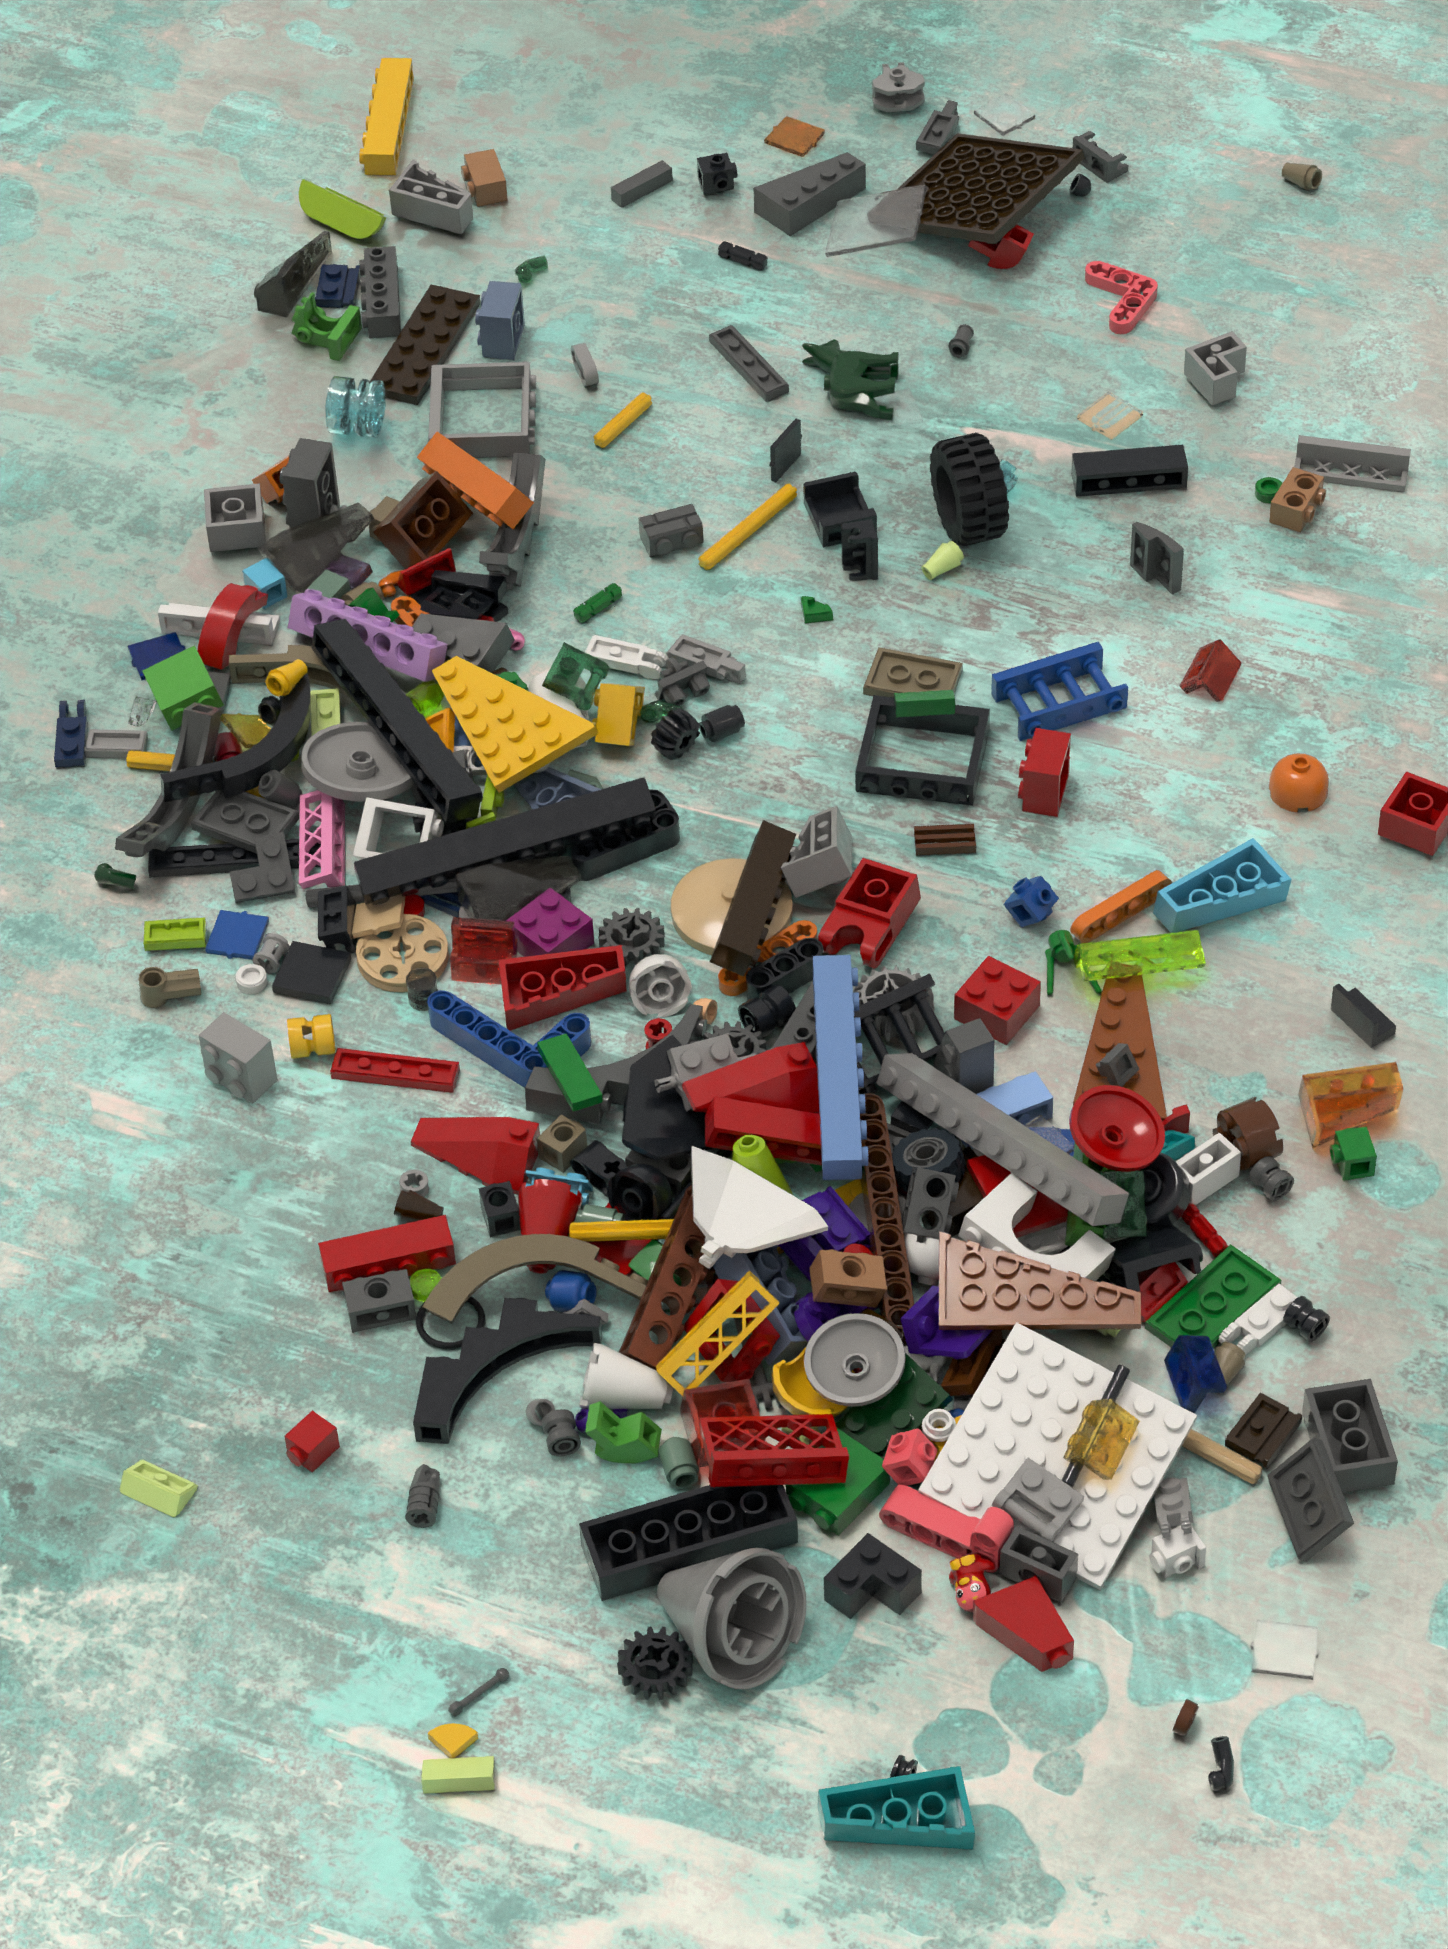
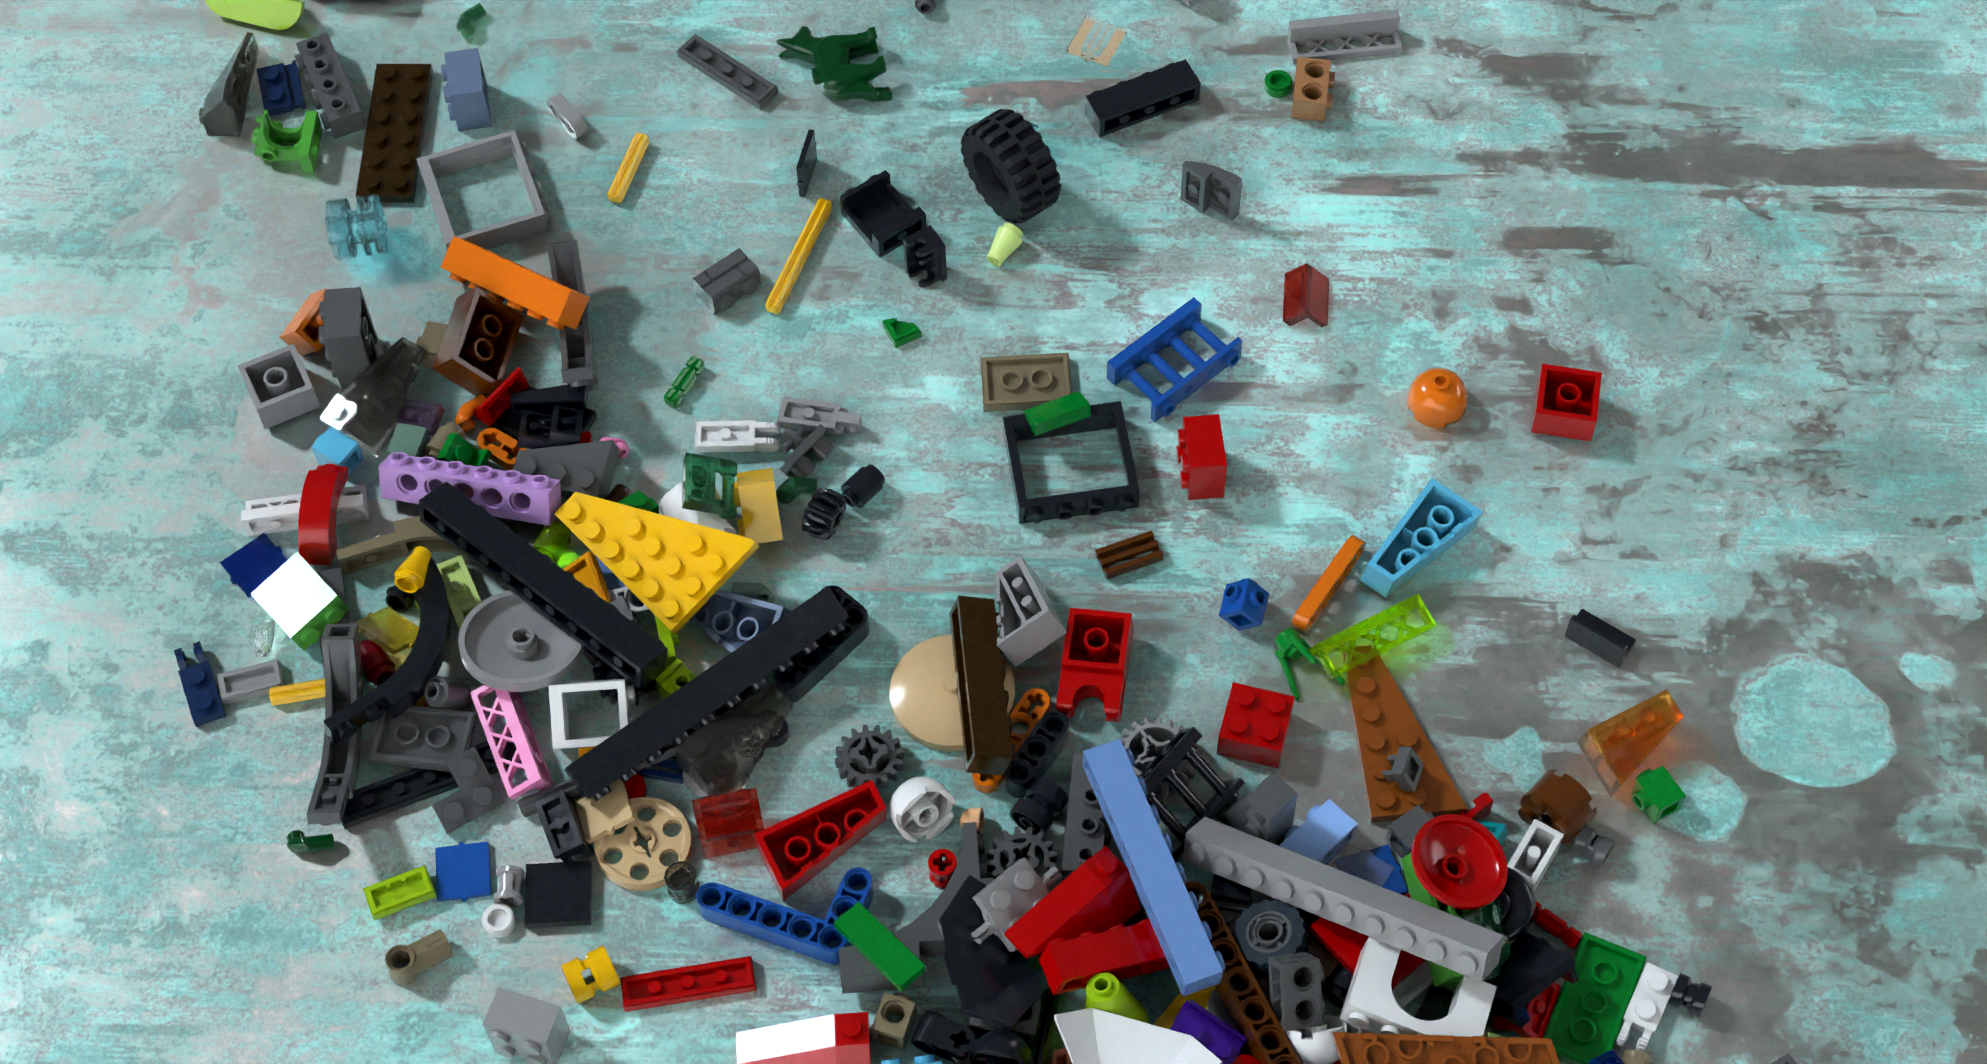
camera: 20 degrees left, 10 degrees up
magenta brick [506,888,595,957] -> none

